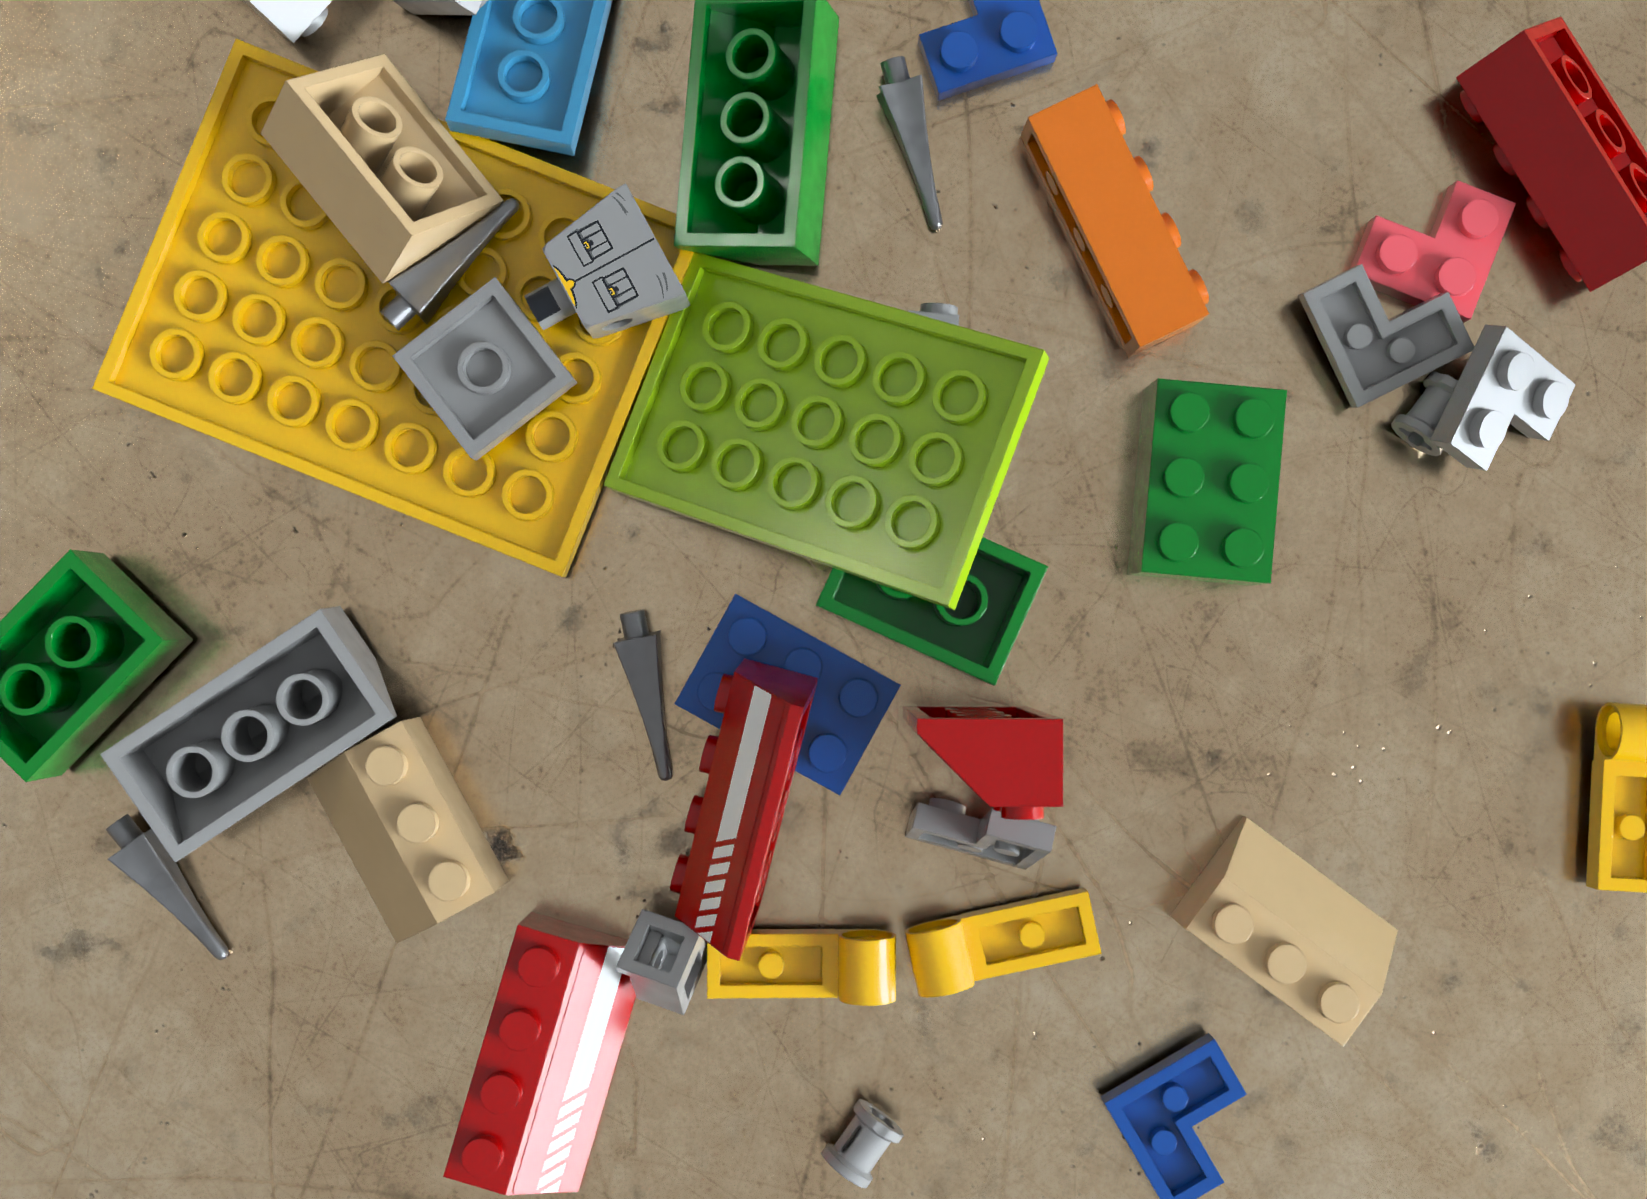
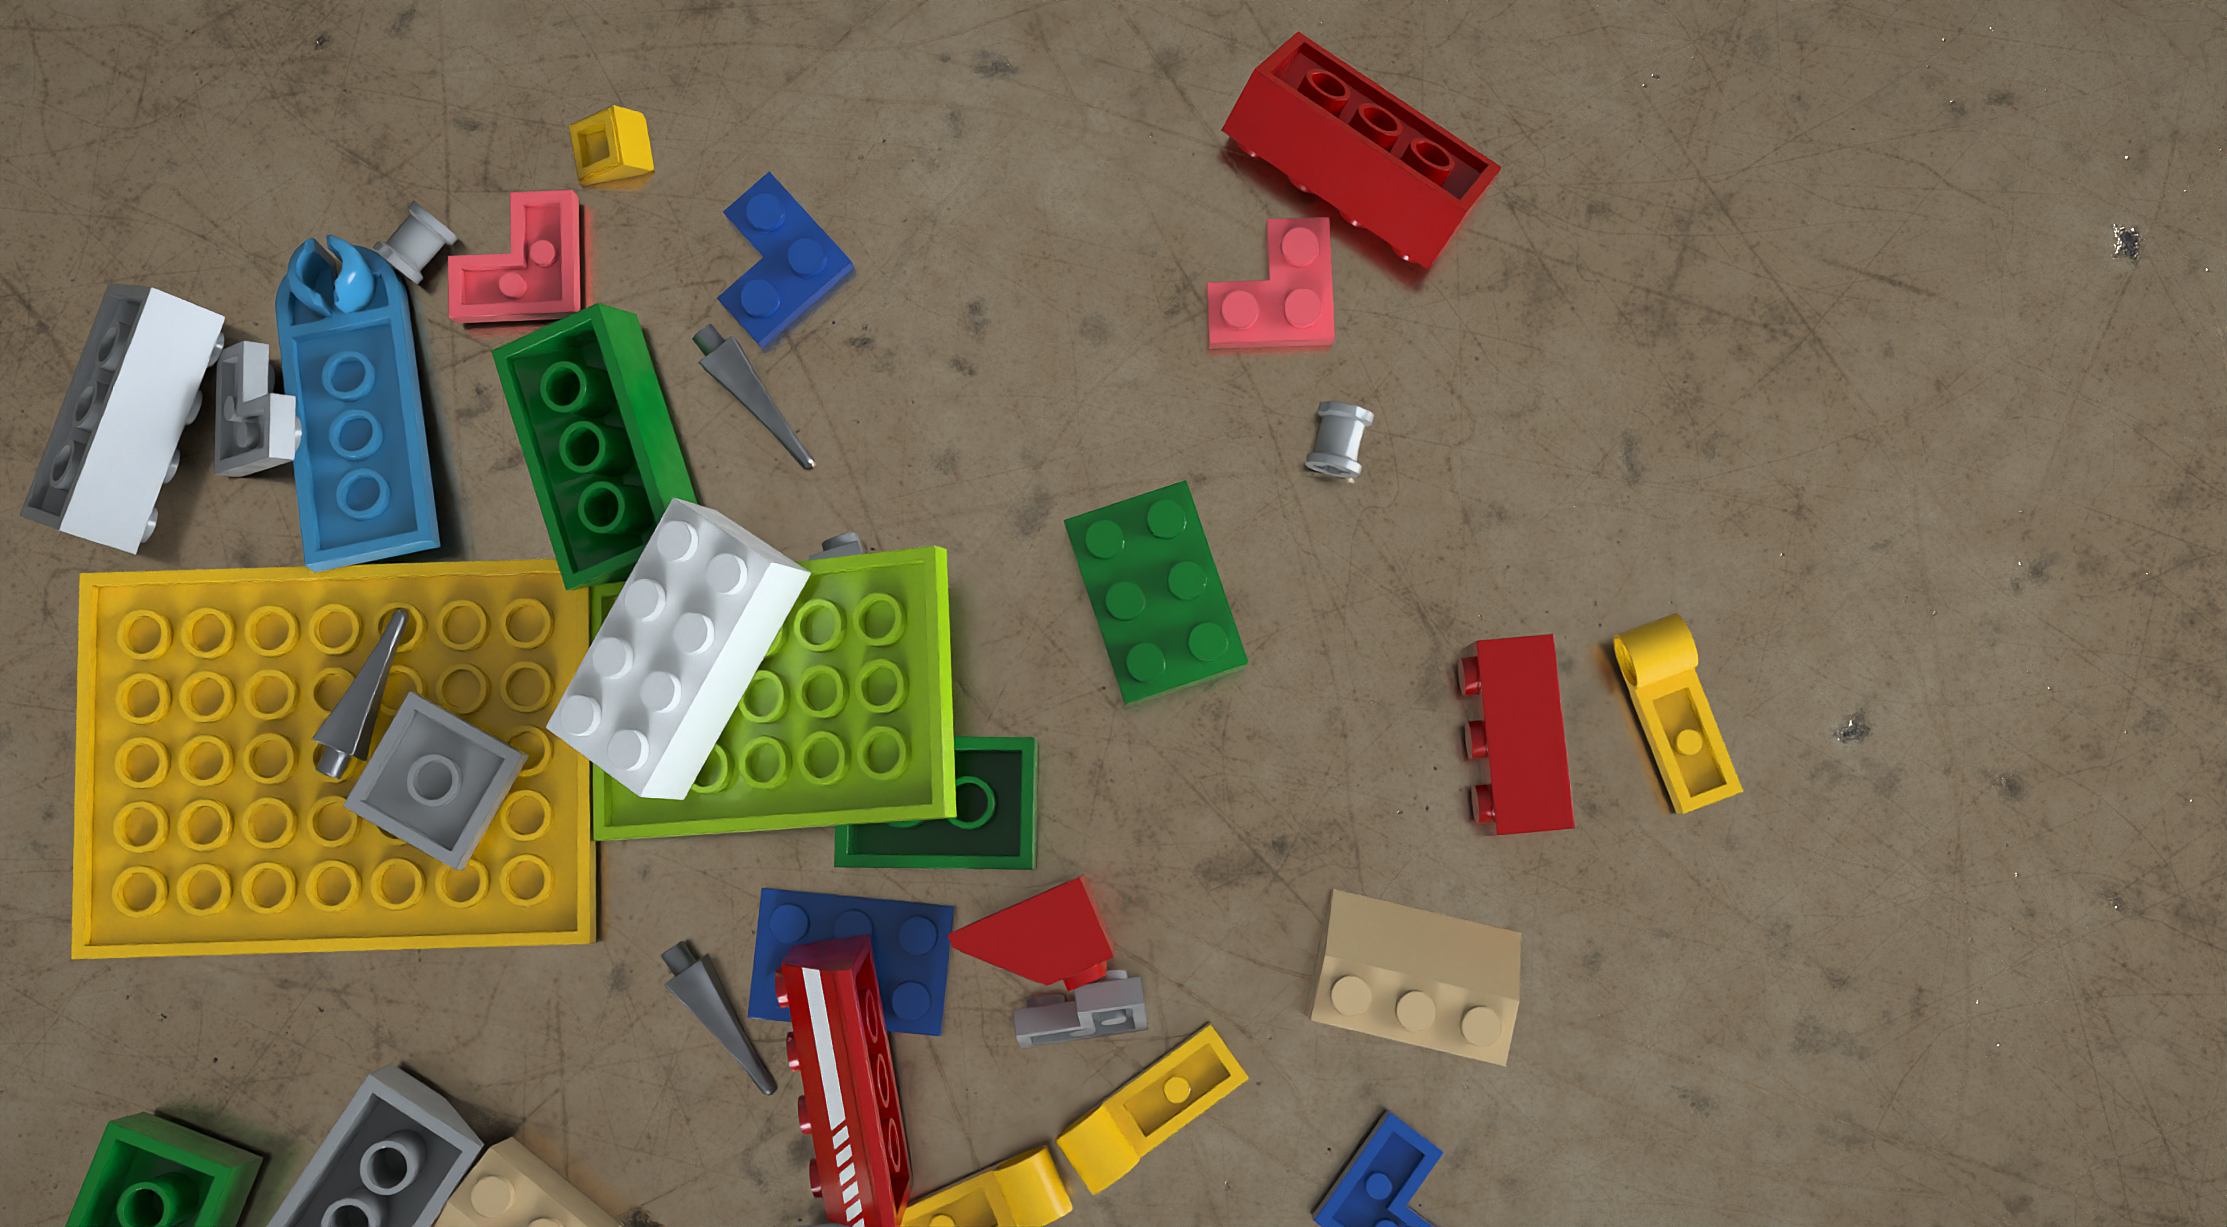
camera: 20 degrees left, 5 degrees down
tan slope [261,54,504,284] -> none
light grey torso [524,183,690,339] -> none
orange brick [1020,84,1209,358] -> none
light grey plate [1298,264,1474,408] -> none
plate [1430,324,1575,471] -> none
none -> white brick [546,497,811,800]
none -> red brick [1458,634,1575,836]

